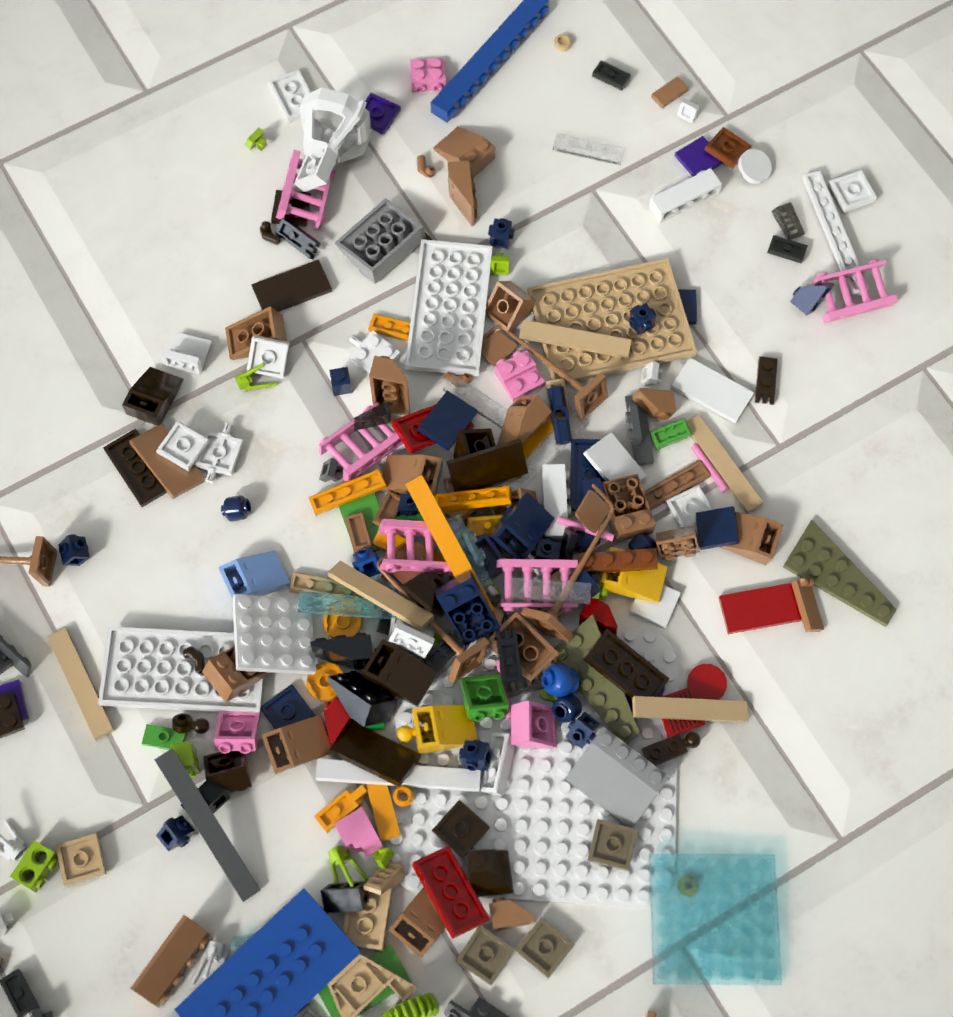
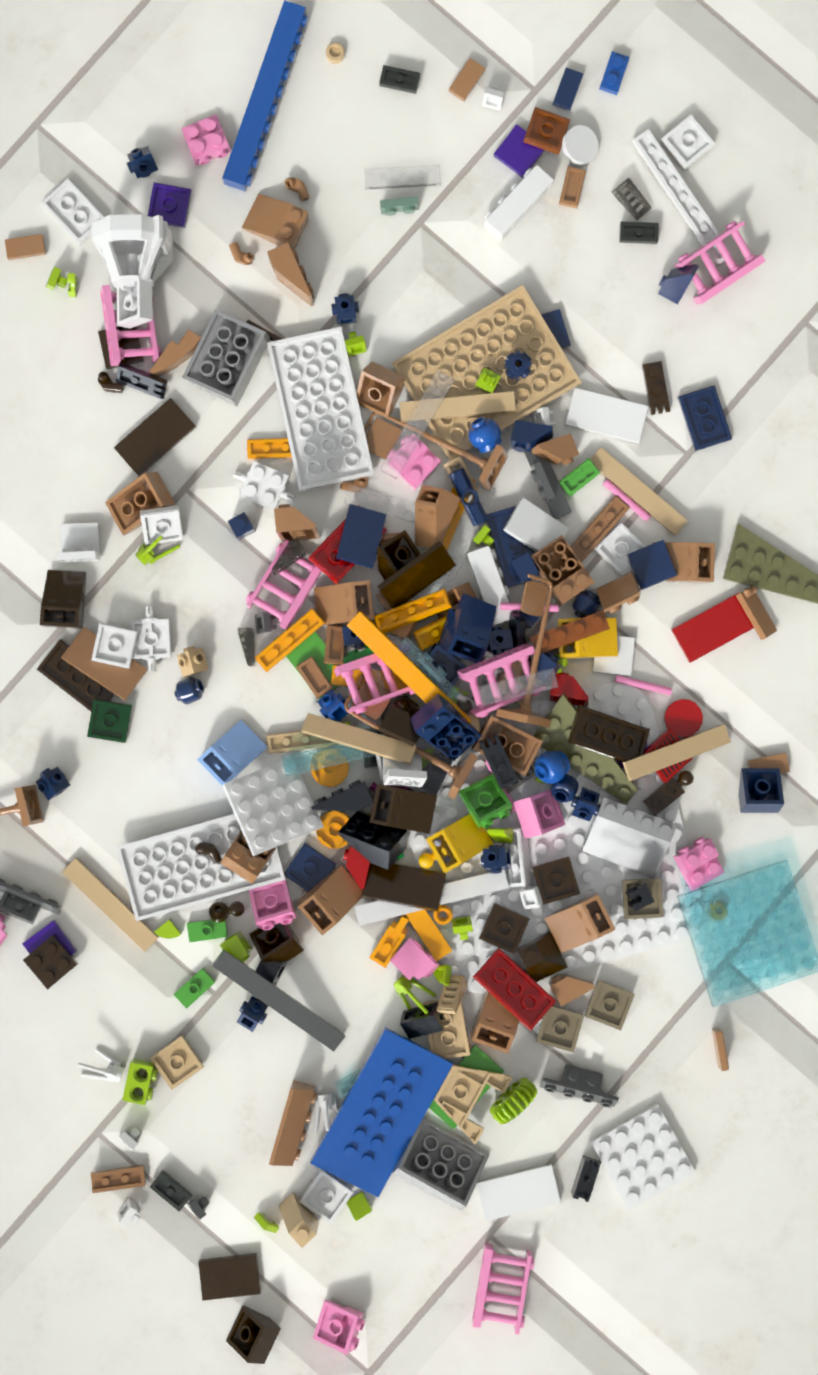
camera: 15 degrees left, 20 degrees up
none -> medium nougat tile [5,234,46,260]
none -> lime tile [67,273,78,297]
none -> dark green tile [87,699,132,743]
none -> dark blue brick [126,146,158,179]
none -> medium nougat slope [149,329,201,376]
none -> lime tile [154,919,182,939]
none -> bright green plate [174,968,216,1009]
none -> tan brick [177,646,209,677]
none -> clear smoke slope [237,628,255,667]
none -> medium nougat arm [284,177,310,201]
none -> sand green plate [380,196,419,216]
none -> clear tile [380,370,455,480]
none -> lime tile [452,916,473,940]
none -> blue piece [468,417,502,453]
none -> lime tile [472,525,494,547]
none -> lime tile [475,368,501,393]
none -> lime slope [487,828,513,843]
none -> dark blue slope [510,420,554,452]
none -> white tile [519,886,543,910]
none -> dark brown plate [532,856,580,905]
none -> medium nougat slope [544,892,616,953]
none -> dark blue tile [552,67,583,111]
none -> medium nougat tile [559,166,586,209]
none -> blue plate [599,51,630,95]
none -> bright pink bar [614,675,672,695]
none -> black hinge [625,881,655,911]
none -> bright pink plate [673,837,725,891]
none -> dark blue tile [678,385,732,452]
none -> dark blue slope [738,768,784,813]
none -> medium nougat tile [747,753,790,774]

